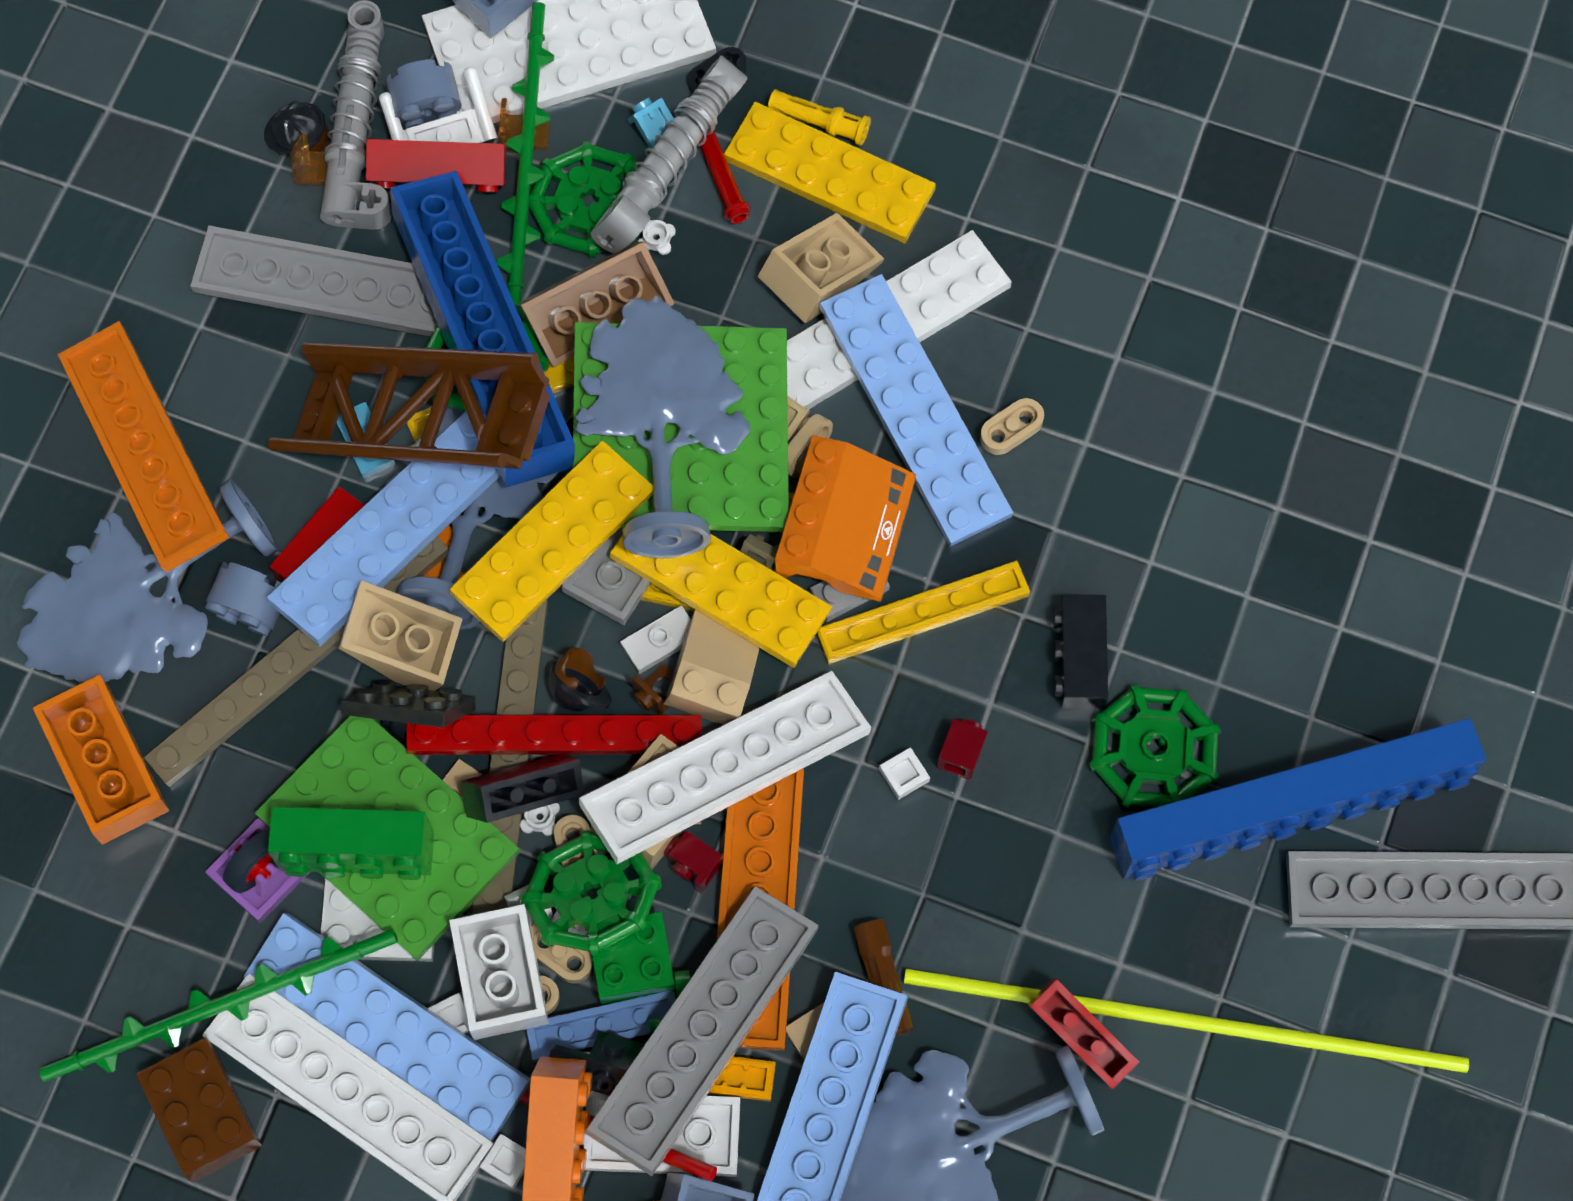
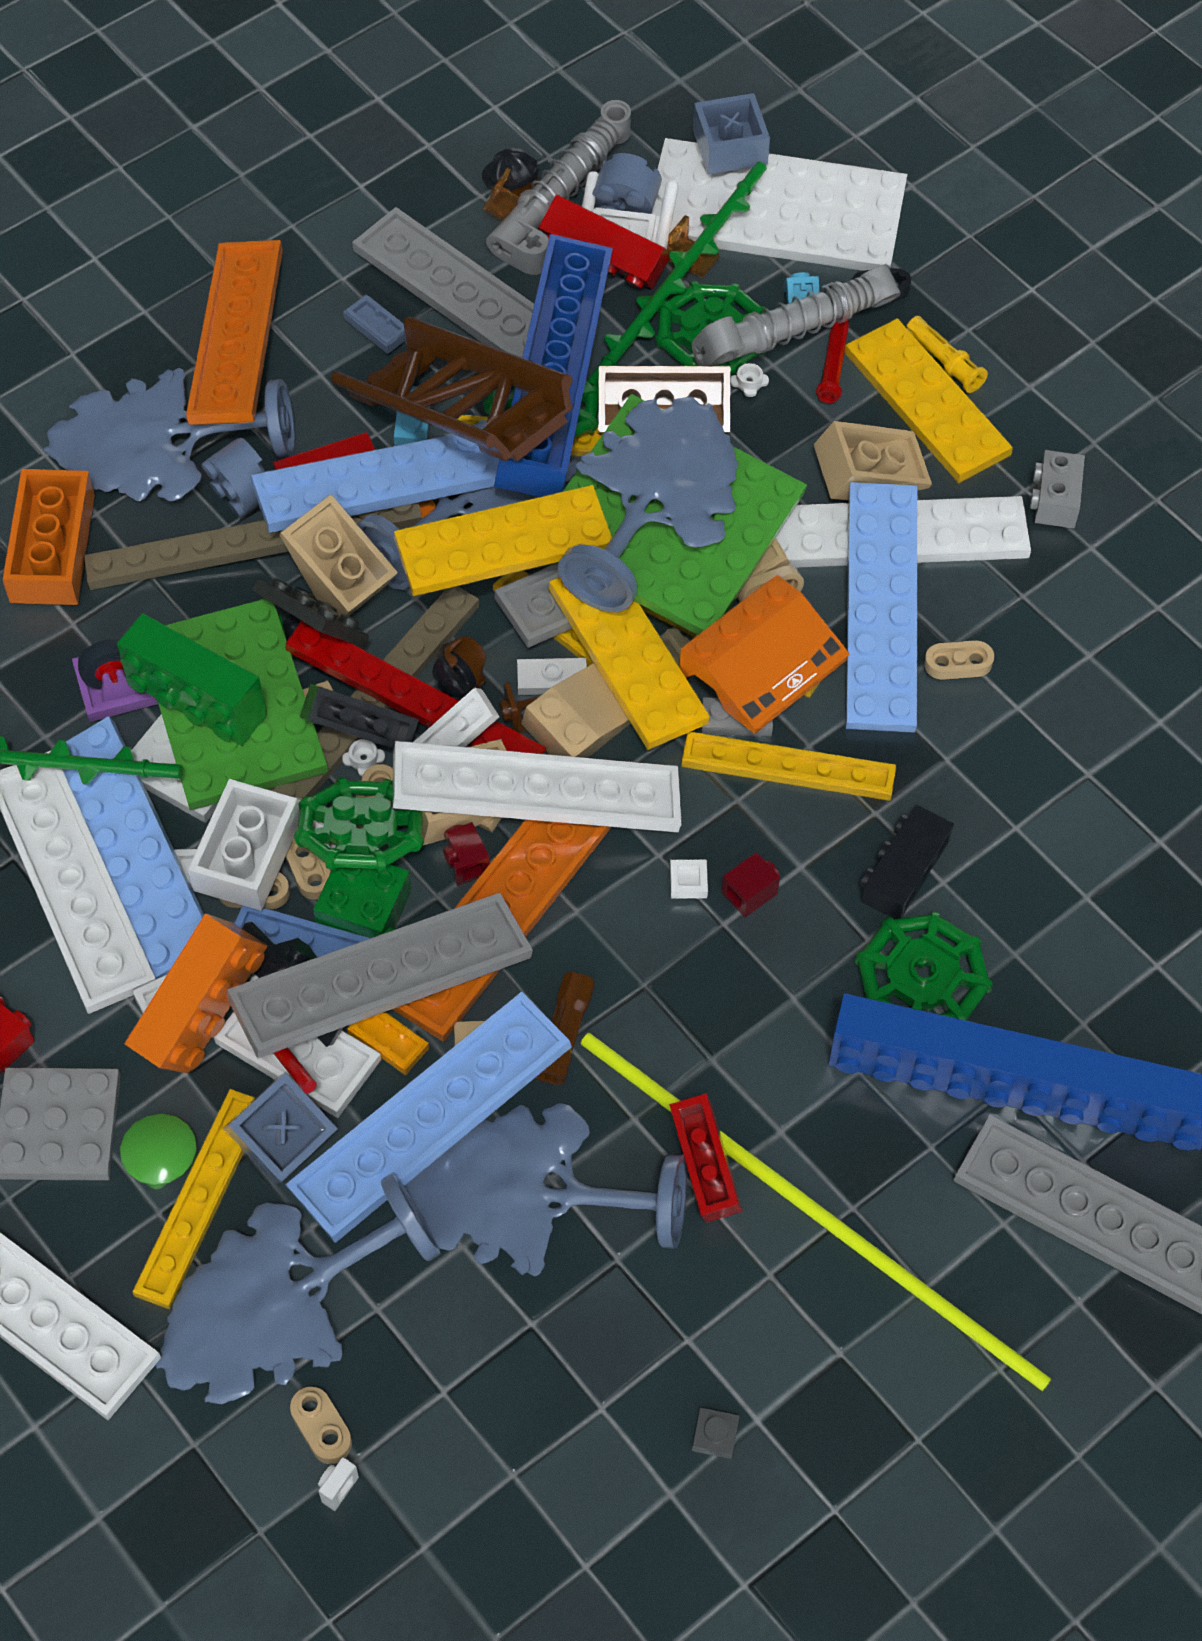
camera: 30 degrees right, 10 degrees down
none -> sand blue plate [343,294,406,354]
none -> white plate [413,688,499,747]
none -> light grey brick [1030,450,1085,528]

